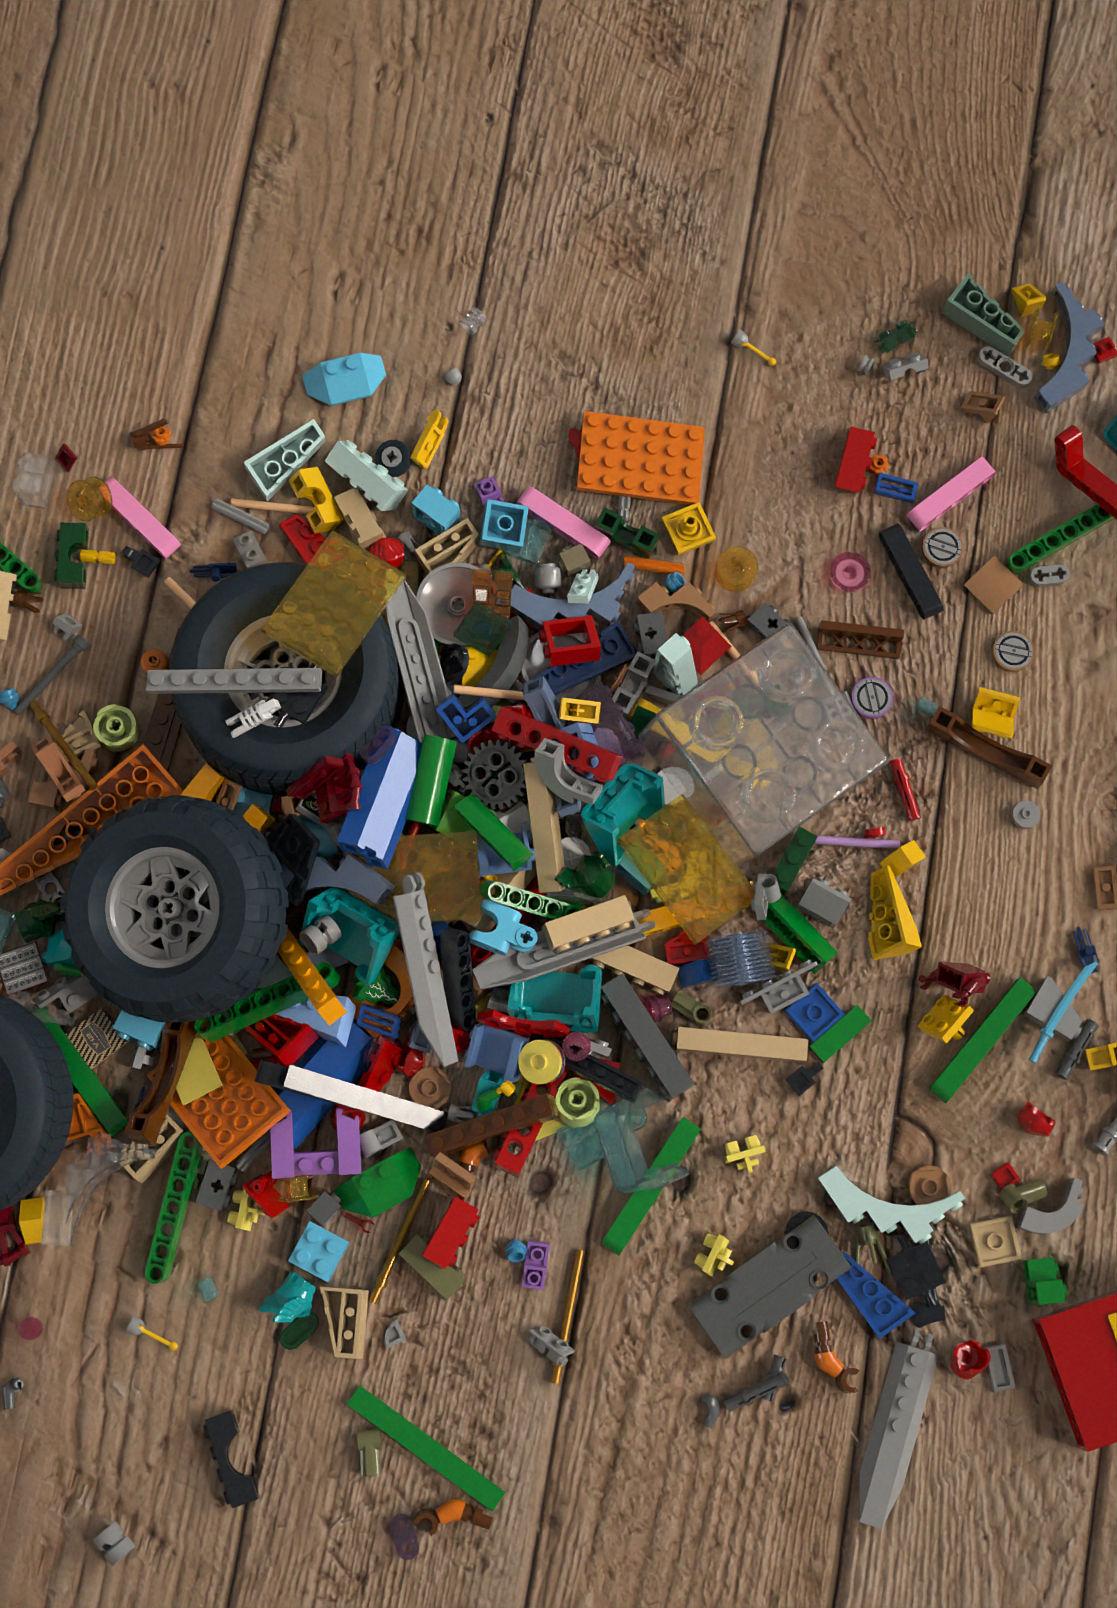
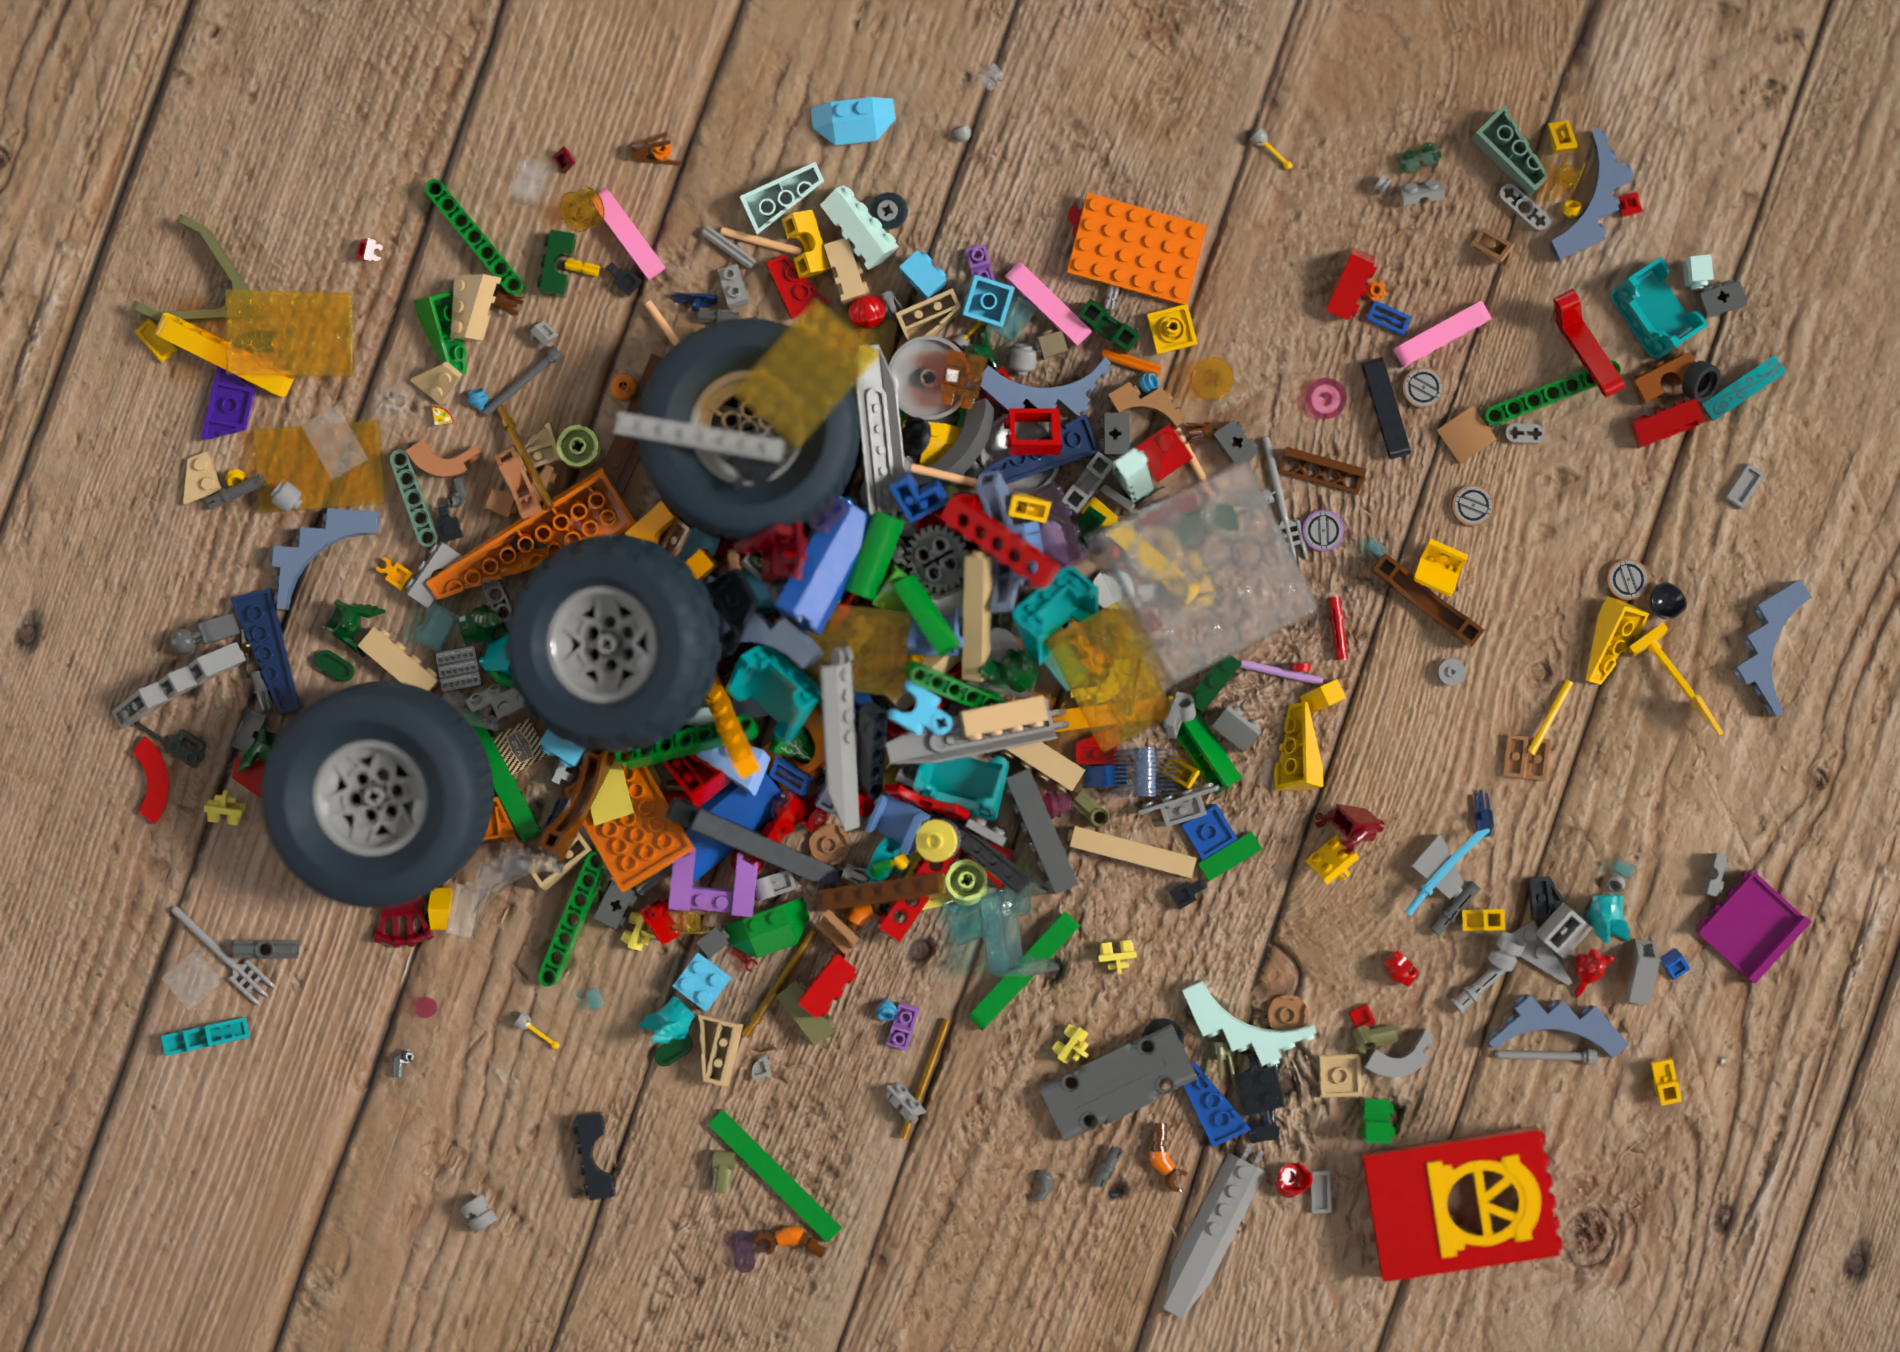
camera: 20 degrees right, 10 degrees up
white hinge [225,699,281,738] -> none
light grey wheel [299,915,342,955] -> none
yellow hinge [410,409,449,469] -> none
clear green tile [453,601,512,656] -> none
light grey arch [535,738,603,805] -> none
clear pink piece [562,1032,591,1061] -> none
light aqua hinge [567,569,598,604] -> none
nougat wheel [606,663,629,697] -> none
dark grey pin [724,1371,790,1412] -> none
green beam [929,977,1037,1103] -> none

